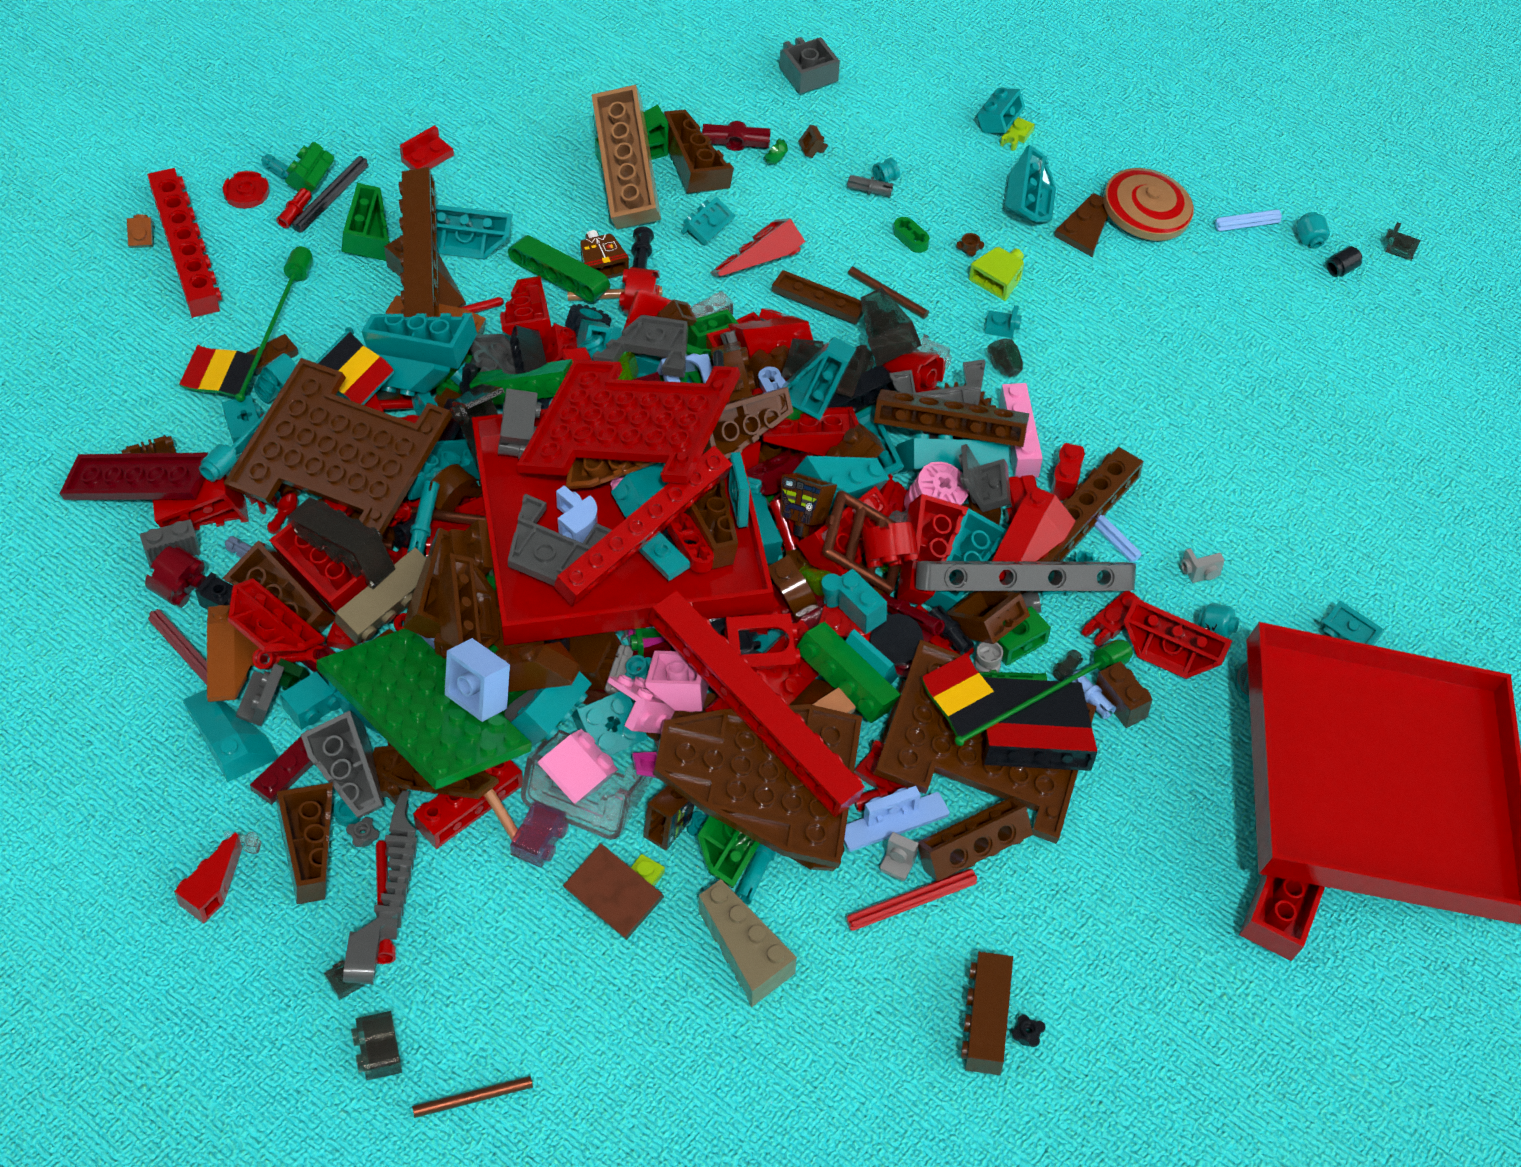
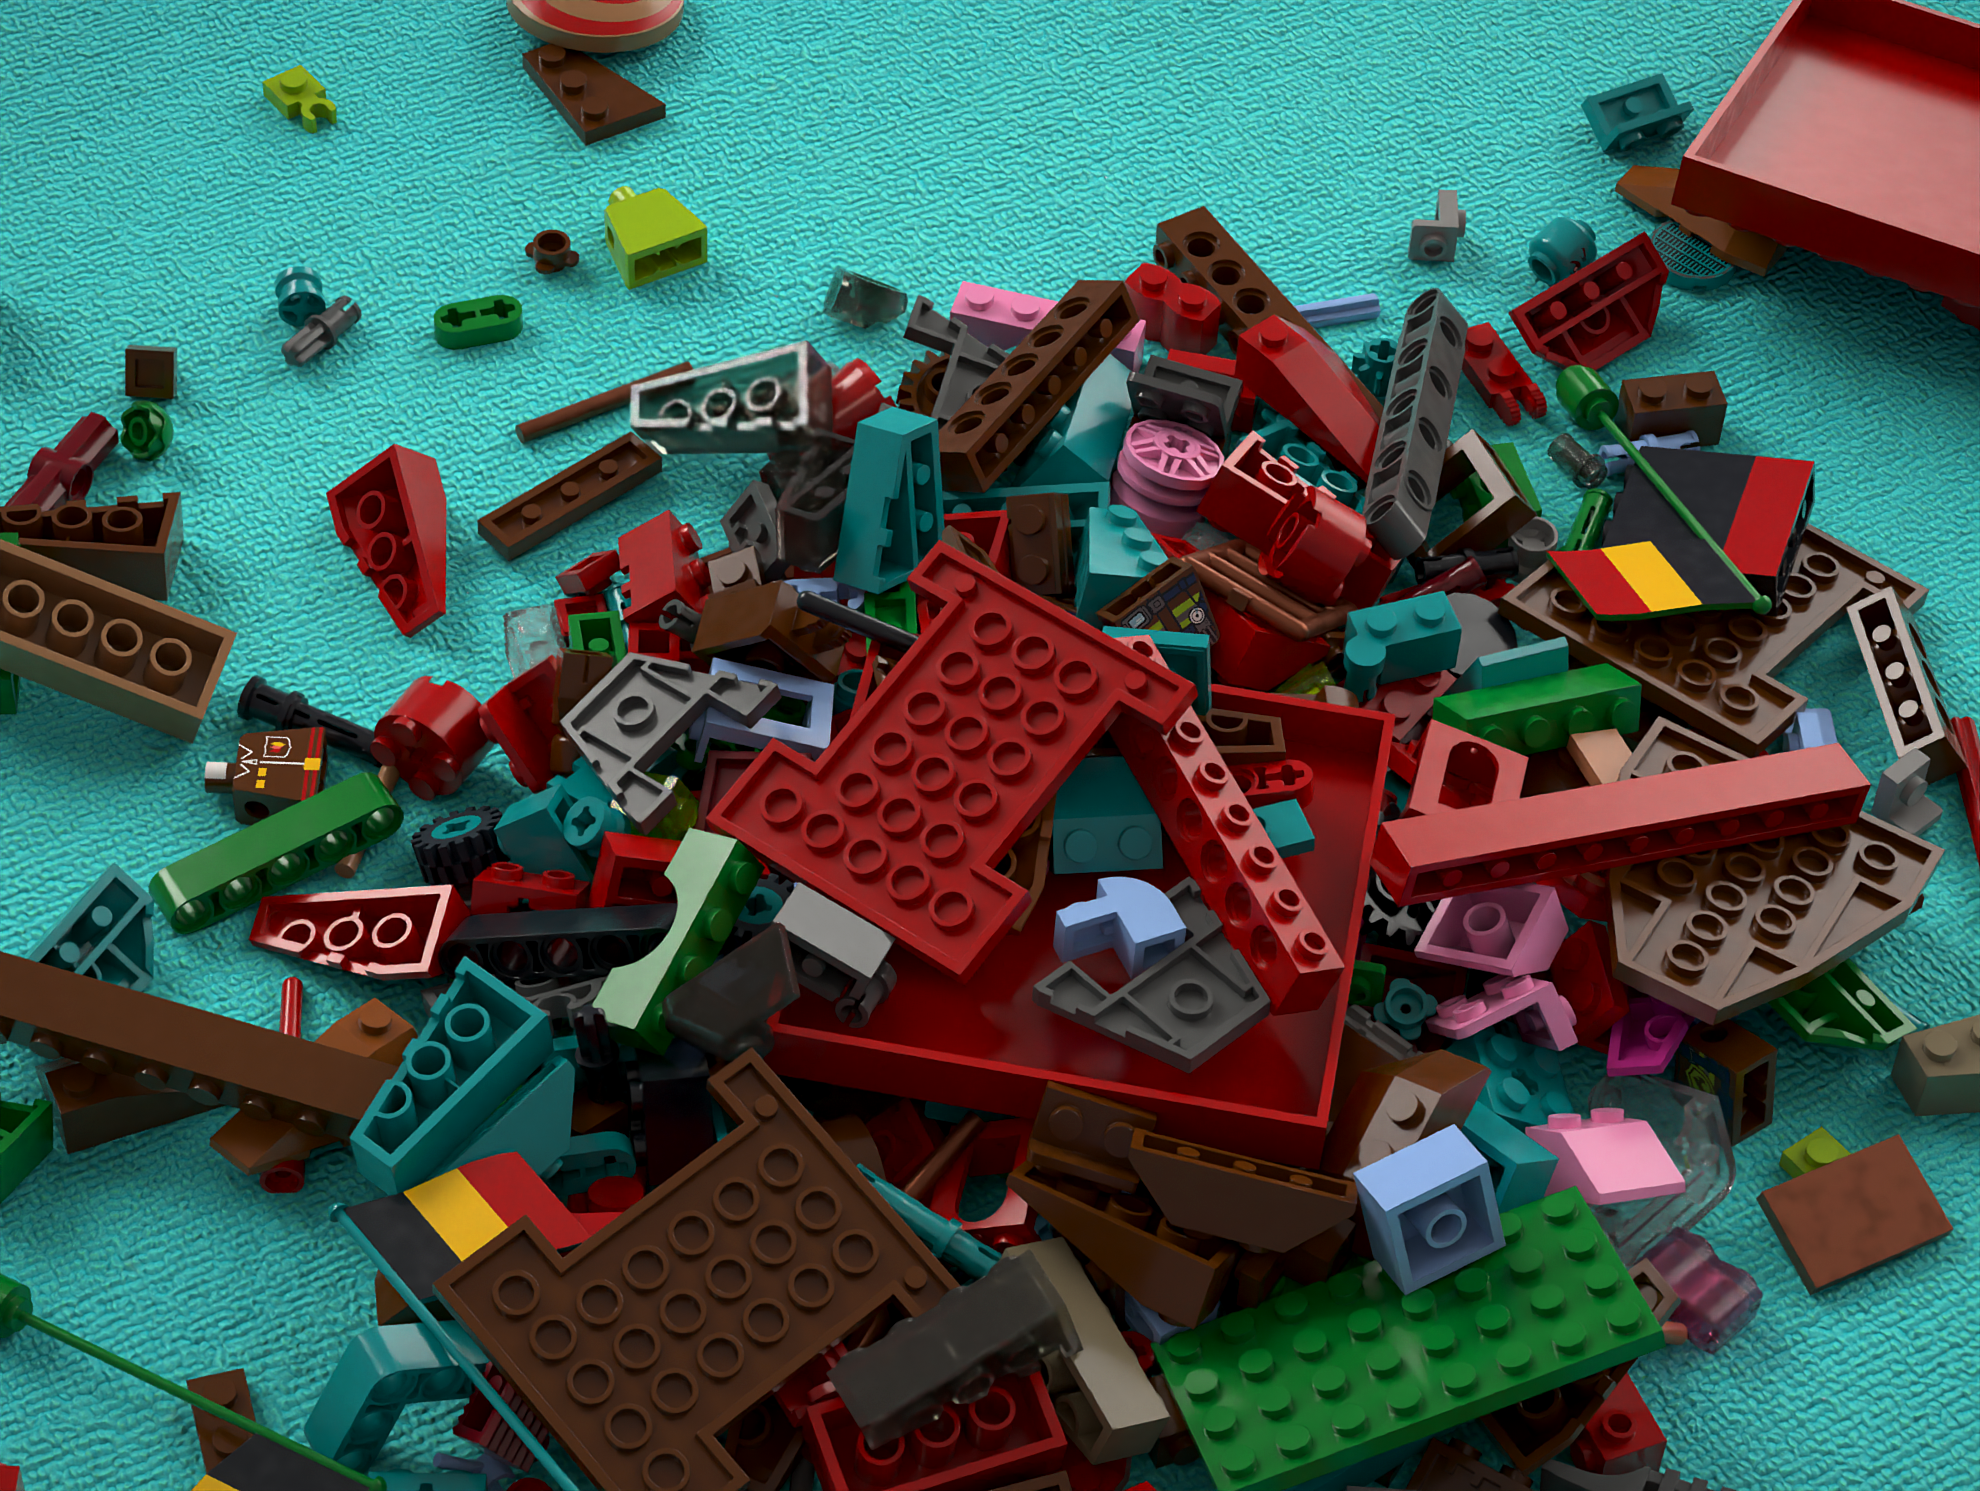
camera: 70 degrees left, 5 degrees down
teal bracket [681,196,736,246] -> none
teal brick [977,87,1025,133] -> none
teal bracket [985,305,1022,338] -> none
teal wedge [1005,145,1056,222] -> none

